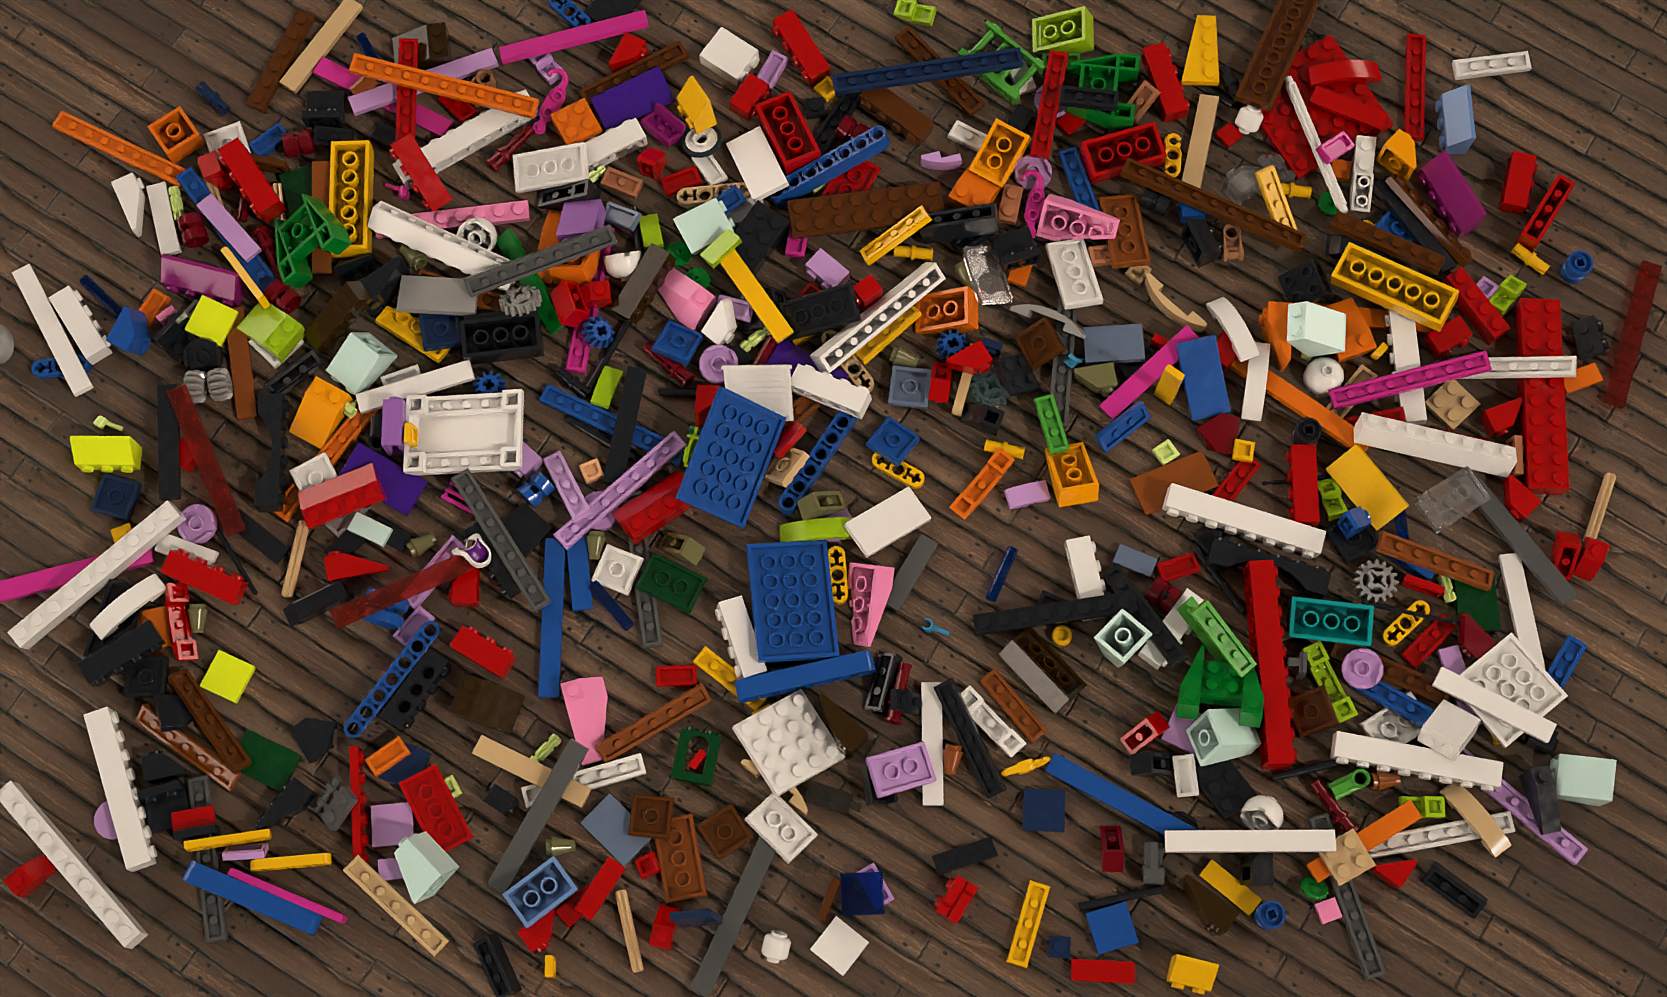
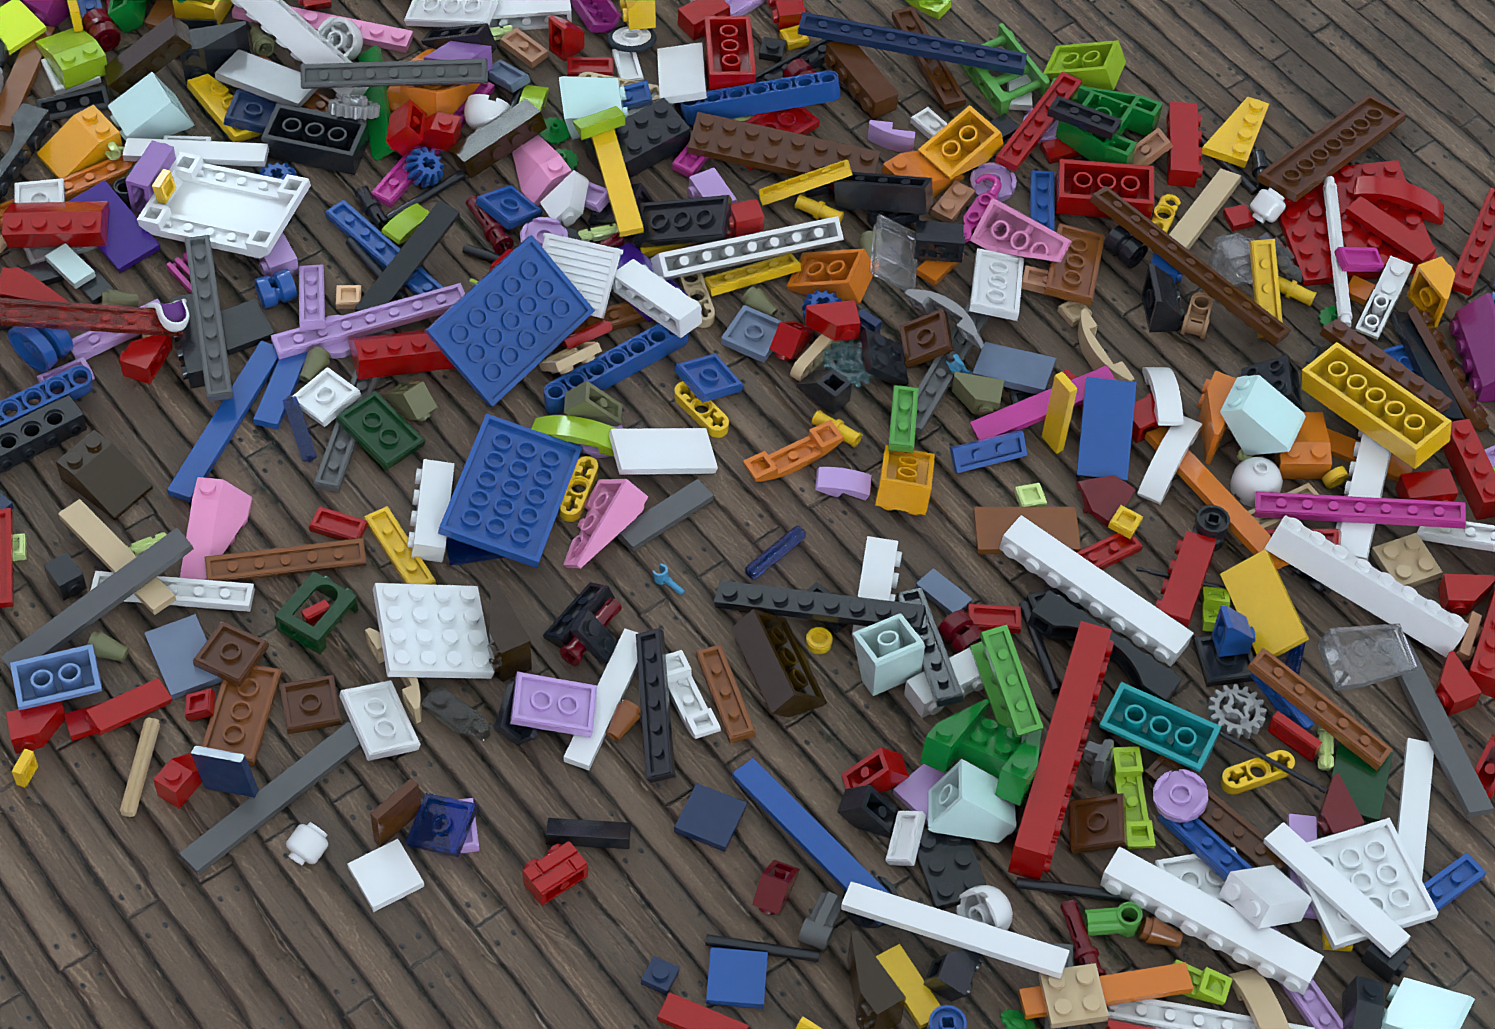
camera: 15 degrees right, 20 degrees down
red brick [449,625,516,680] -> none
blue beam [734,650,876,703] -> none
yellow piece [1001,756,1050,777] -> none
yellow tile [1006,880,1050,968] -> none
red tile [1399,613,1457,670] -> none

